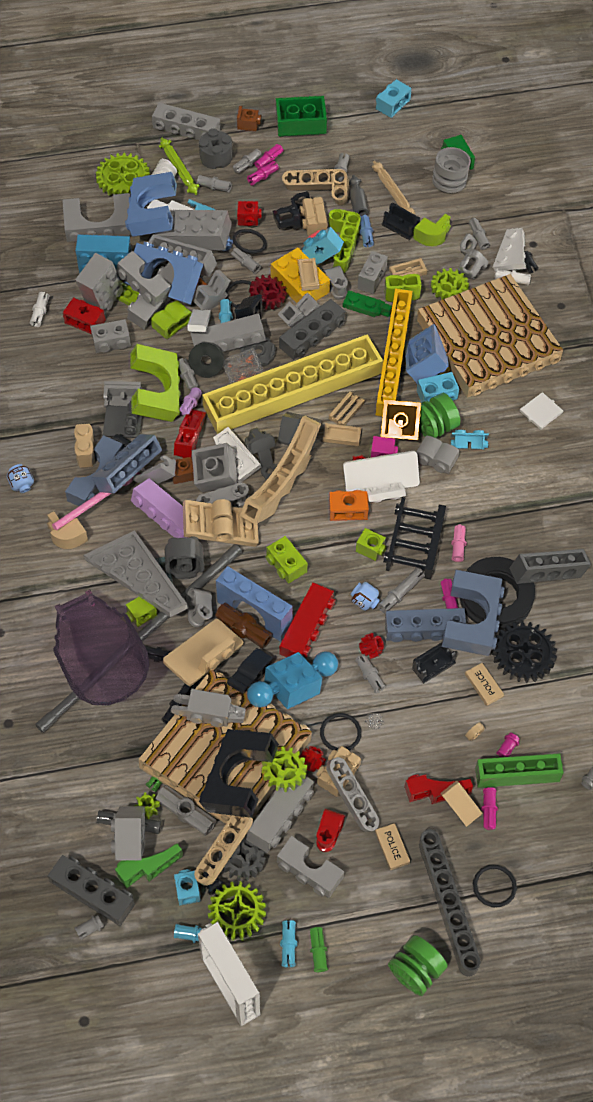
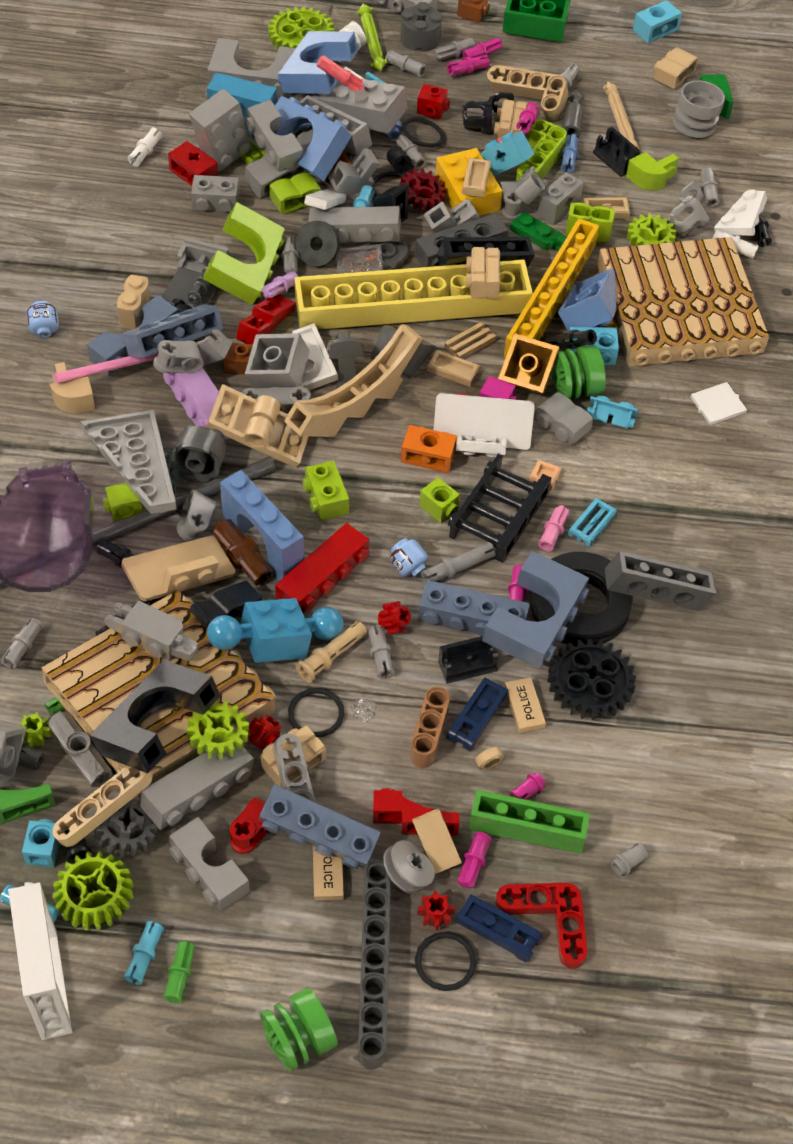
camera: 15 degrees right, 5 degrees down
none -> light grey pin [0,618,43,669]
none -> light grey piece [153,340,204,373]
none -> sand blue brick [258,784,381,870]
none -> tan pin [295,621,367,683]
none -> coral piece [316,55,365,92]
none -> light grey piece [383,840,435,894]
none -> black bush [386,146,412,173]
none -> medium nougat beam [410,686,450,768]
none -> red gear [417,890,455,931]
none -> black brick [437,236,535,269]
none -> dark blue plate [446,677,508,752]
none -> dark blue plate [456,894,543,962]
none -> tan brick [466,247,500,299]
none -> red beam [495,883,587,969]
none -> light grey piece [515,166,548,204]
none -> dark pink pin [516,102,540,133]
none -> light nougat tile [529,460,561,491]
none -> black pin [539,329,597,349]
none -> medium azure tile [568,498,617,547]
none -> tan brick [653,47,699,89]

